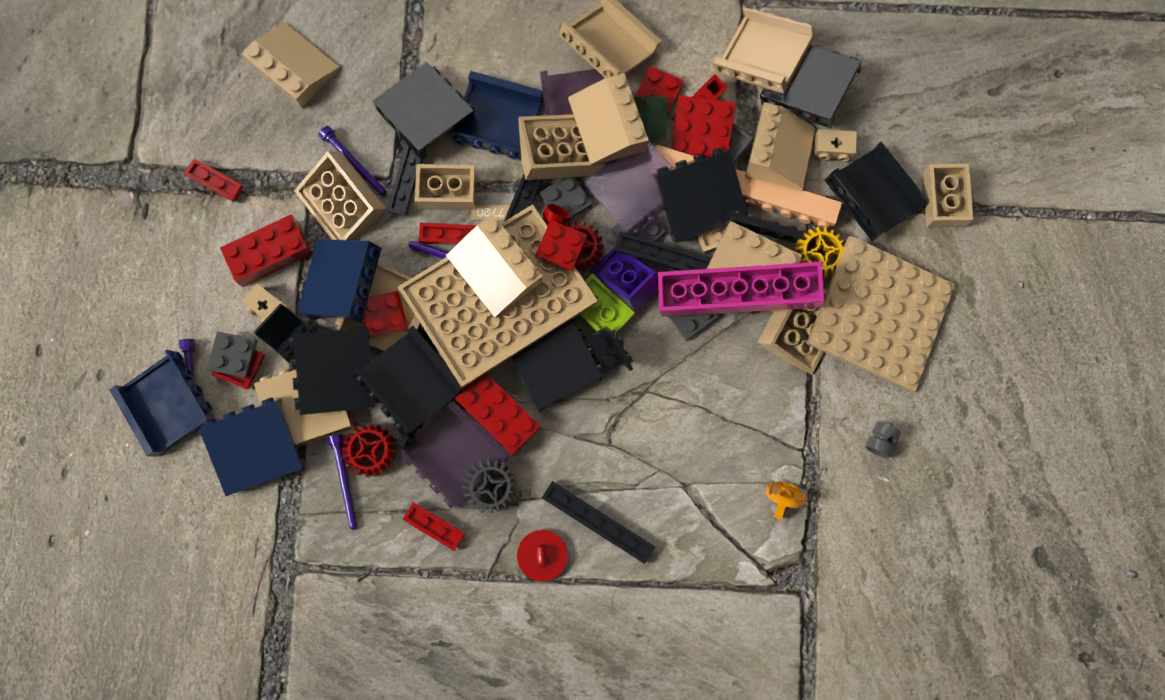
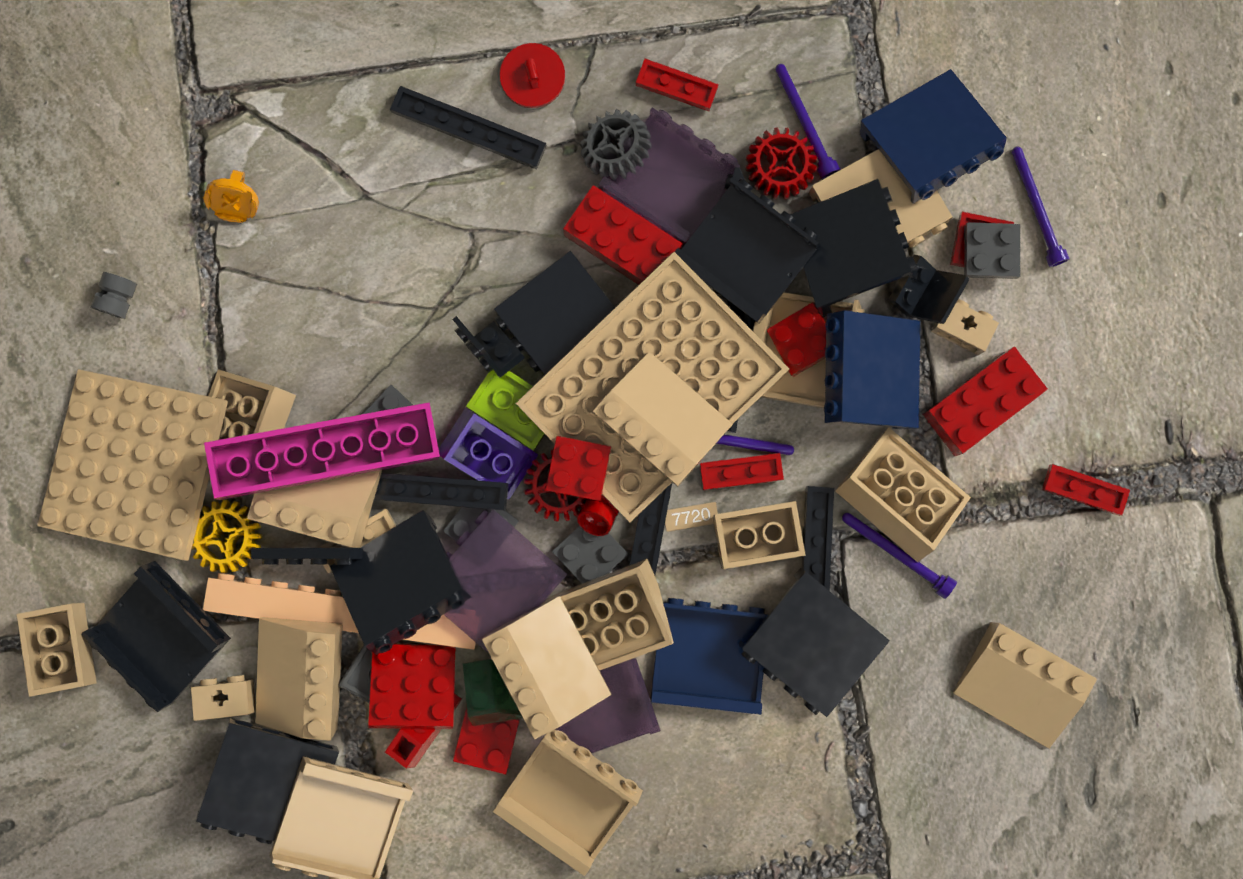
camera: 165 degrees right, 5 degrees up
dark blue panel [109,350,215,457] -> none

